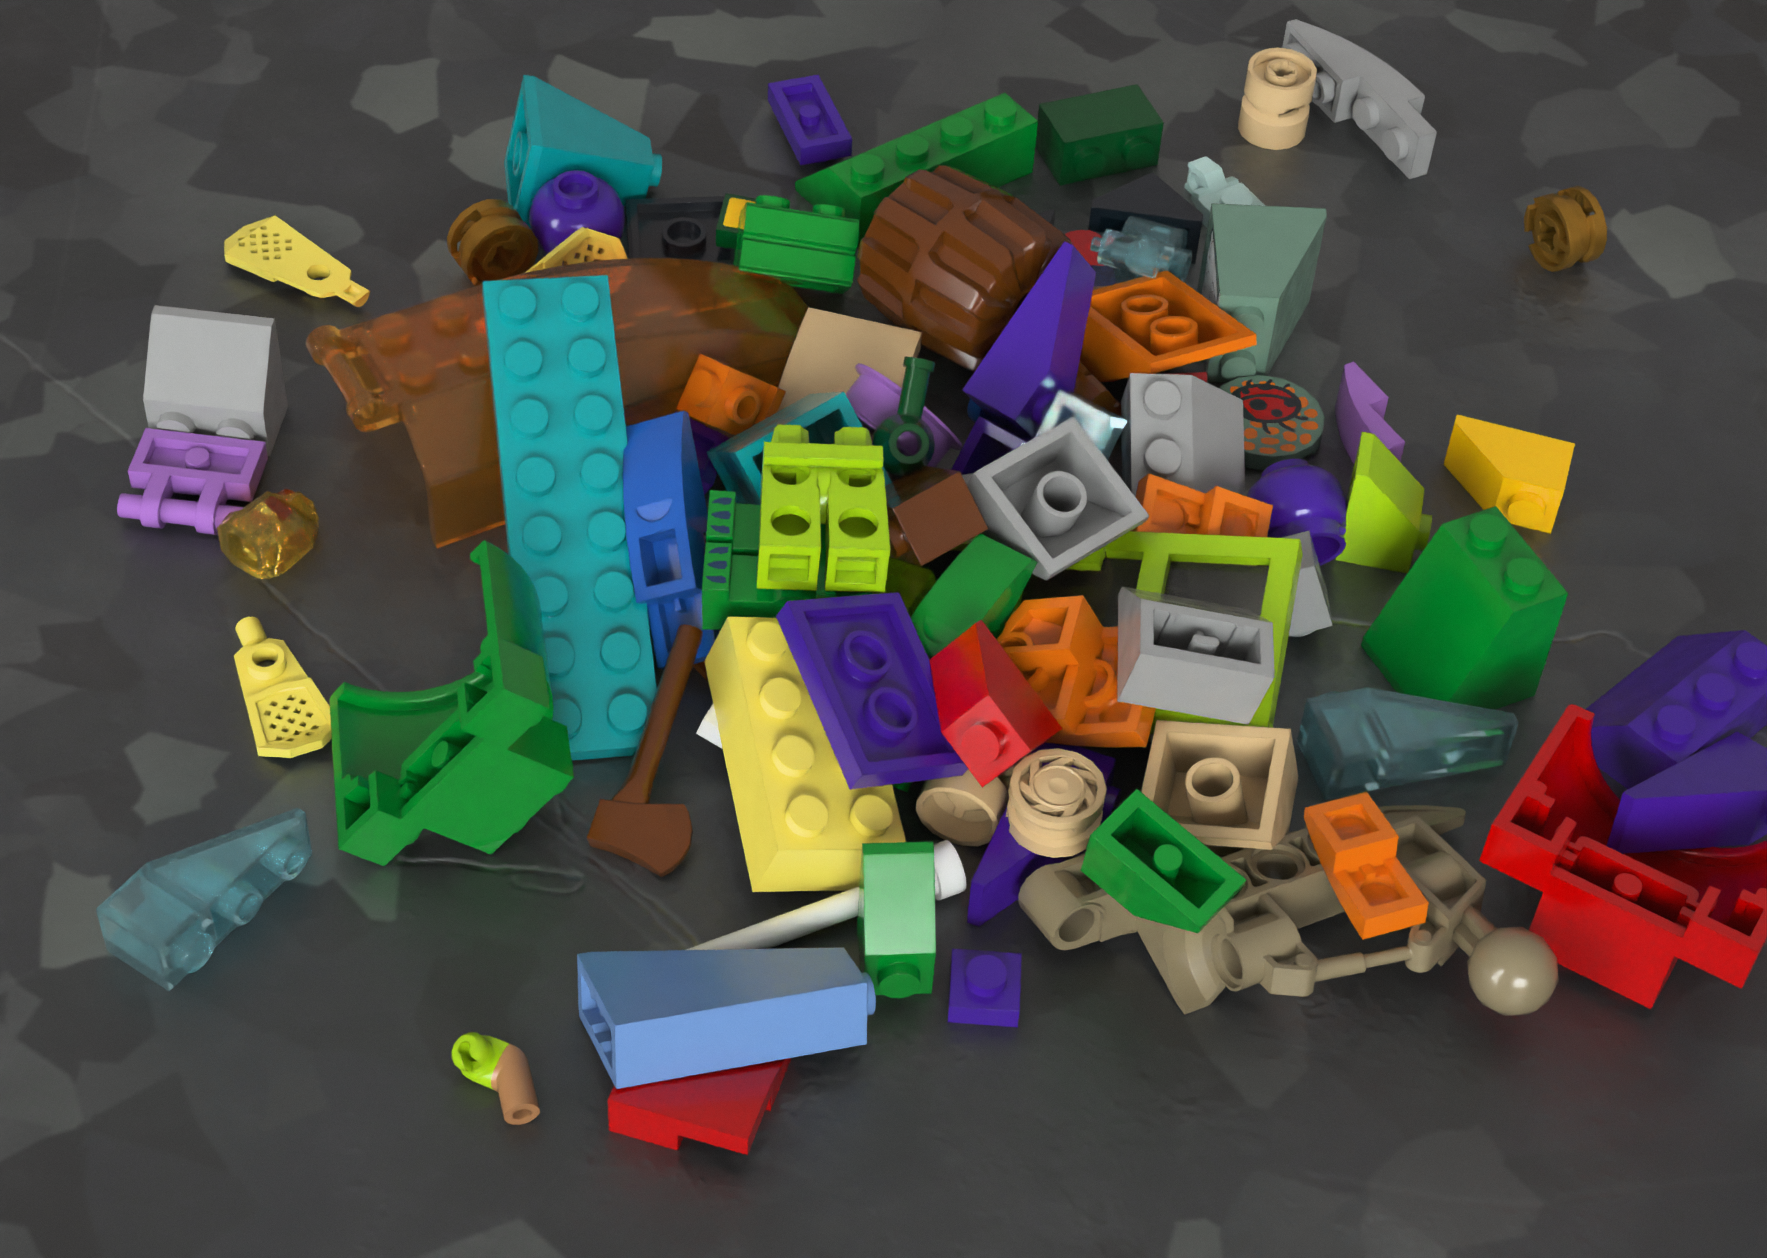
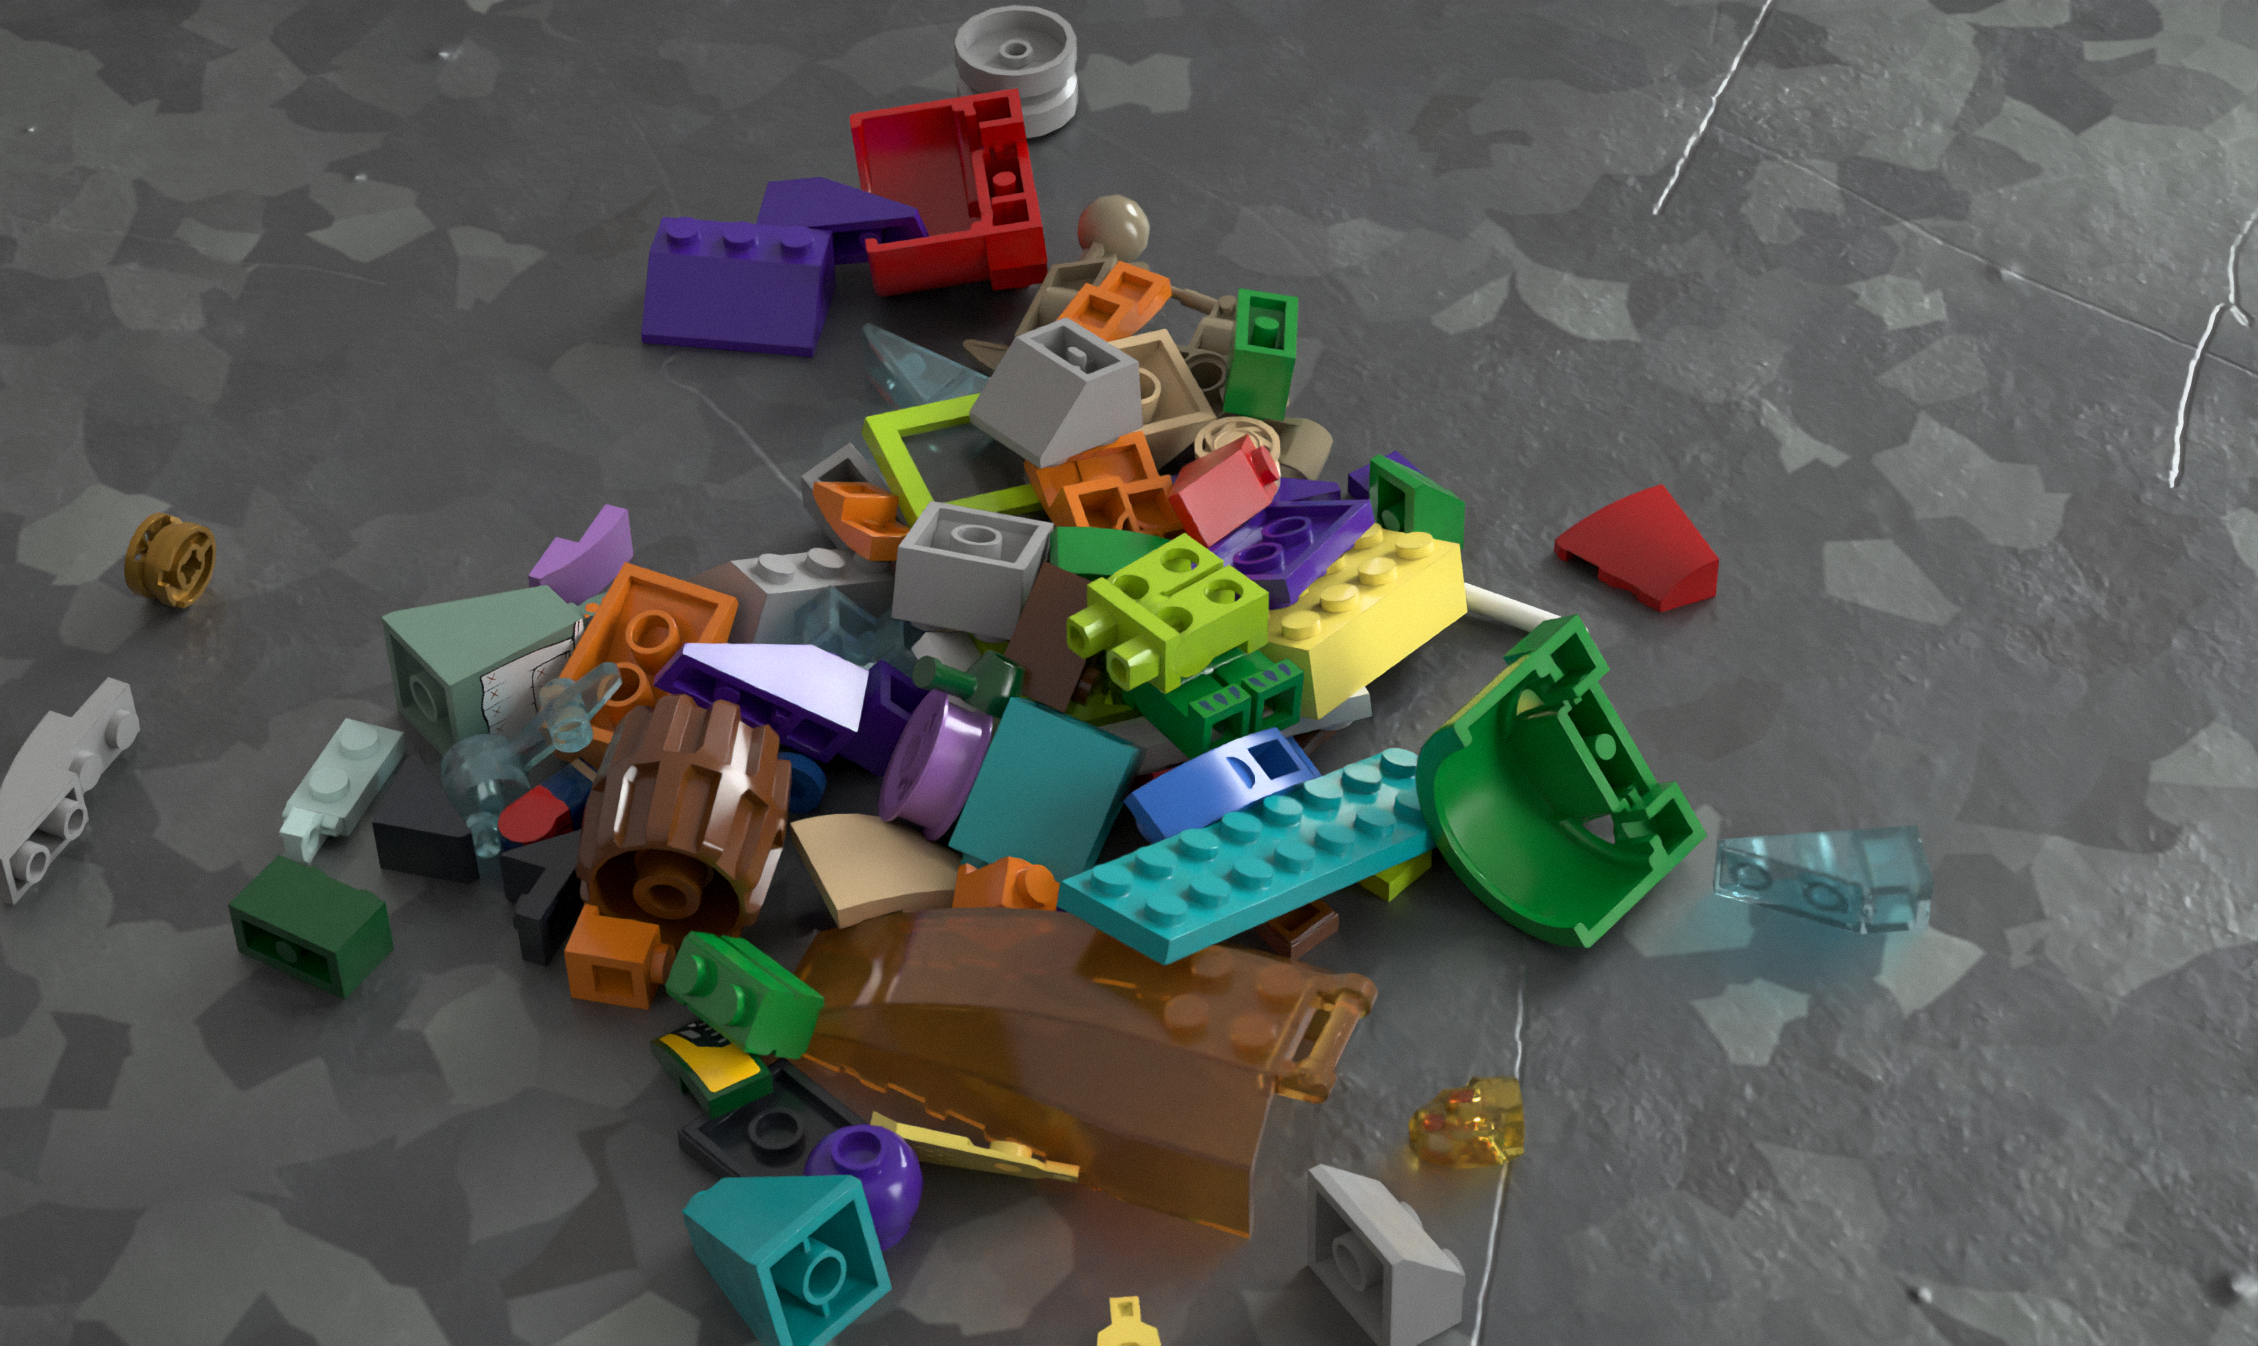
camera: 125 degrees left, 5 degrees down
medium lavender plate [117,428,268,535] -> none
light yellow piece [234,617,332,758] -> none
pearl gold wheel [447,199,539,289] -> none
arm [451,1032,540,1125] -> none
medium blue slope [577,947,876,1089] -> none
reddish brown piece [587,624,703,877] -> none
dark purple plate [768,74,852,165] -> none
green slope [795,93,1038,250] -> none
tan wheel [1238,47,1317,150] -> none
dark purple piece [1247,459,1348,566] -> none
lime slope [1335,432,1432,573] -> none
green slope [1361,506,1568,734] -> none
yellow slope [1443,414,1575,534] -> none

